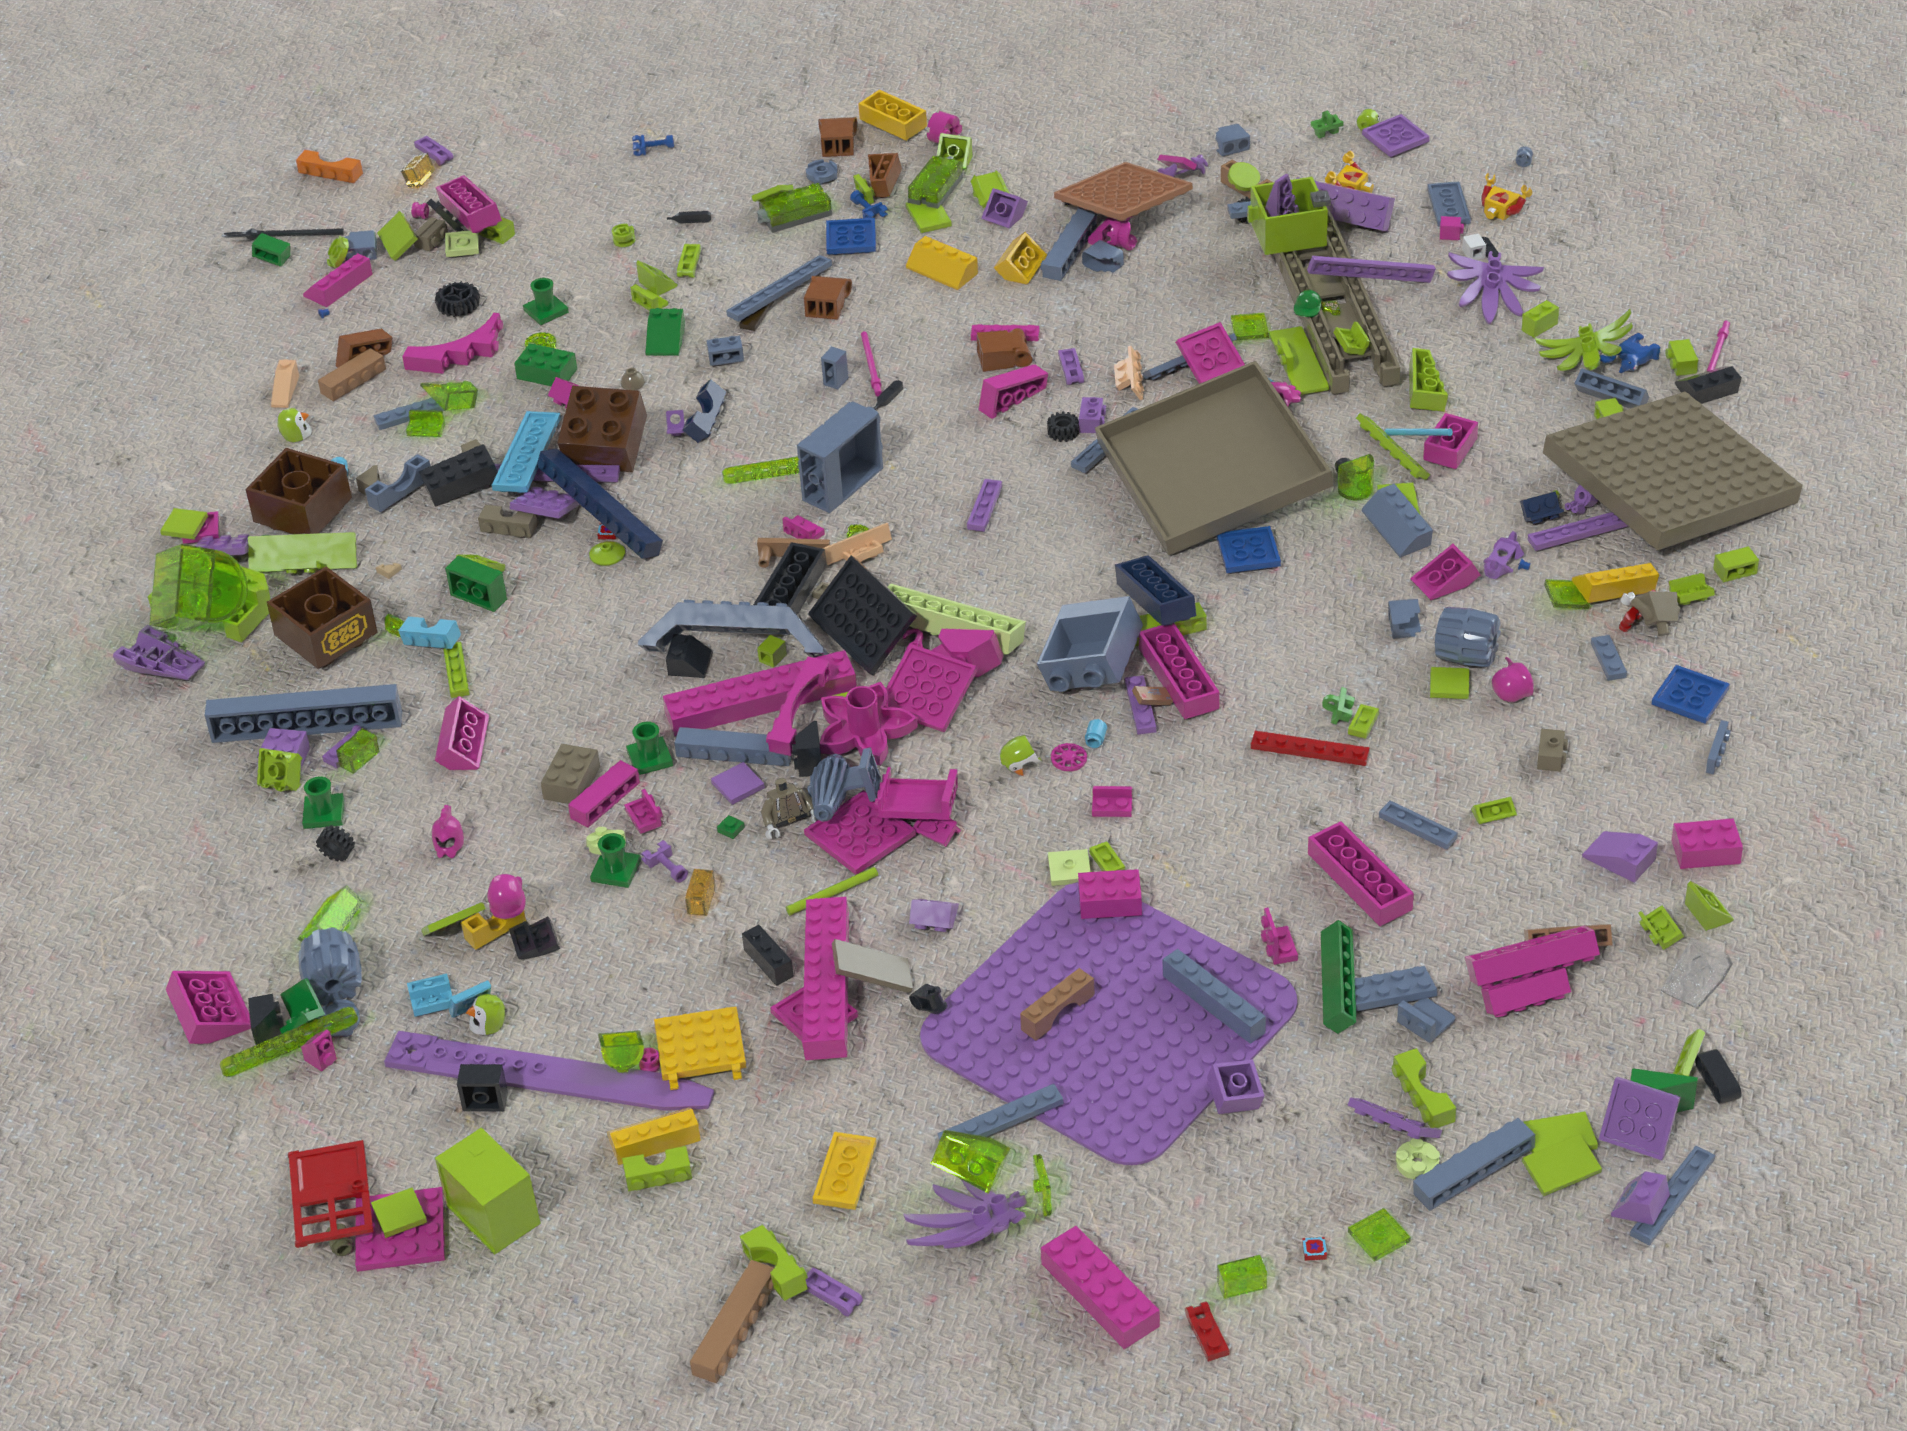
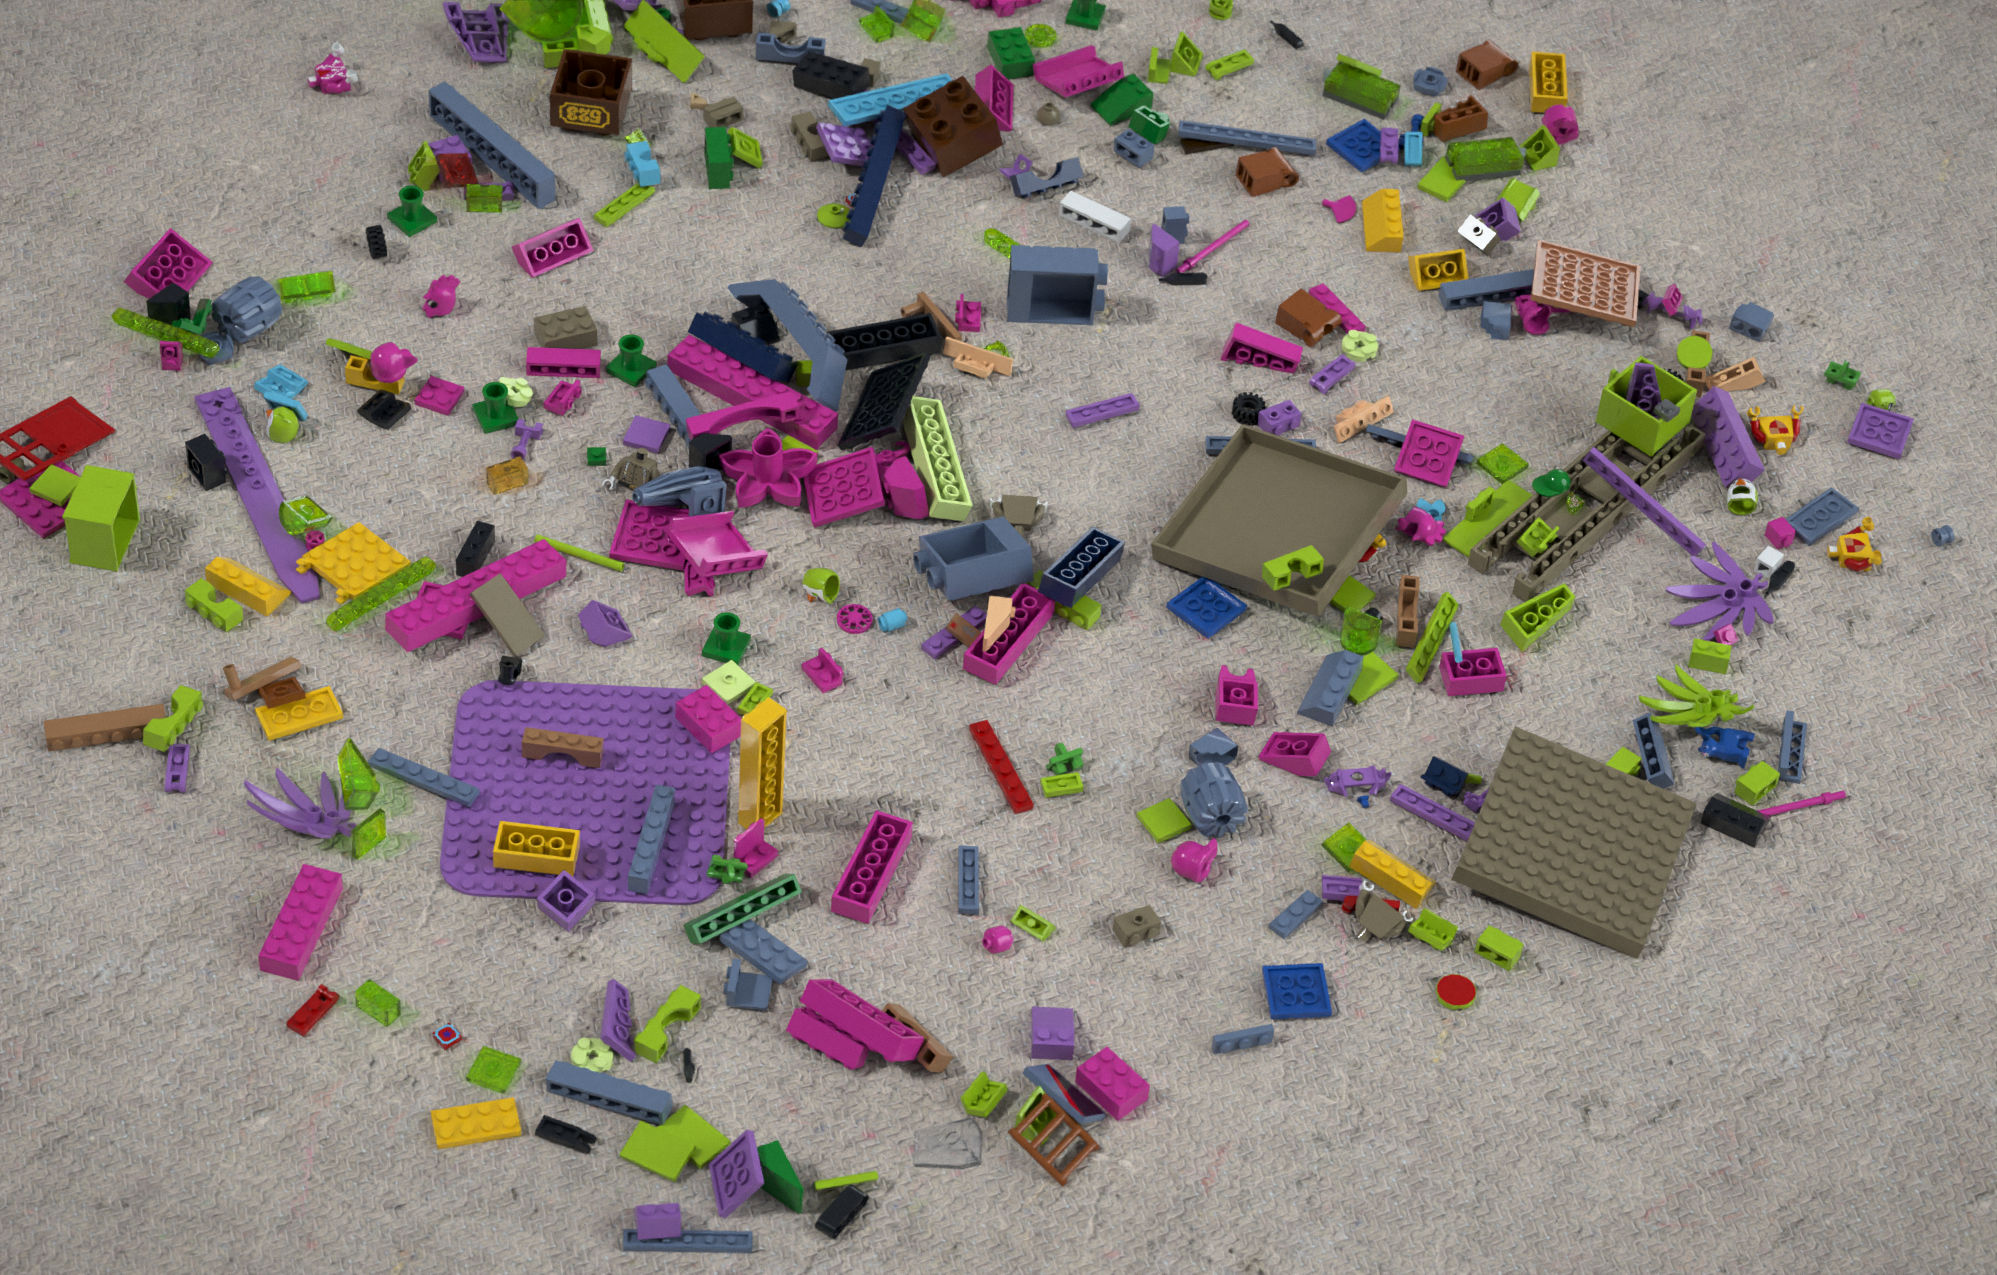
camera: 45 degrees right, 5 degrees up
none -> medium nougat piece [223,656,301,700]
none -> dark orange tile [258,677,306,709]
none -> dark pink torso [307,42,358,94]
none -> clear neon green beam [326,556,436,631]
none -> dark pink plate [415,376,465,416]
none -> yellow plate [430,1097,521,1150]
none -> clear red plate [435,153,479,188]
none -> yellow brick [493,821,580,877]
none -> black hinge [535,1115,597,1154]
none -> piece [683,1047,695,1083]
none -> dark blue brick [688,311,798,383]
none -> green plant [701,612,751,665]
none -> dark tan brick [703,96,744,127]
none -> bright green hips [706,855,748,885]
none -> yellow brick [738,697,787,829]
none -> light nougat slope [982,596,1015,652]
none -> dark pink head [982,925,1013,954]
none -> dark tan torso [990,495,1048,537]
none -> dark orange bar [1008,1093,1100,1186]
none -> tile [1023,1064,1106,1124]
none -> dark pink panel [1033,45,1124,97]
none -> white brick [1059,191,1131,243]
none -> green brick [1128,105,1170,145]
none -> medium lavender slope [1149,224,1180,277]
none -> dark pink brick [1215,665,1258,726]
none -> lime arch [1262,545,1324,591]
none -> medium lavender plate [1321,875,1362,901]
none -> dark pink hand [1322,195,1356,223]
none -> yellowish green plate [1341,330,1378,362]
none -> medium lavender plate [1380,127,1399,164]
none -> medium nougat arch [1396,575,1420,648]
none -> medium azure tile [1405,132,1422,166]
none -> red tile [1436,974,1476,1010]
none -> brick [1458,215,1501,255]
none -> light nougat slope [1705,357,1766,391]
none -> dark pink plate [1713,624,1739,645]
none -> lime piece [1727,478,1758,515]
none -> sand blue fence [1778,710,1807,784]

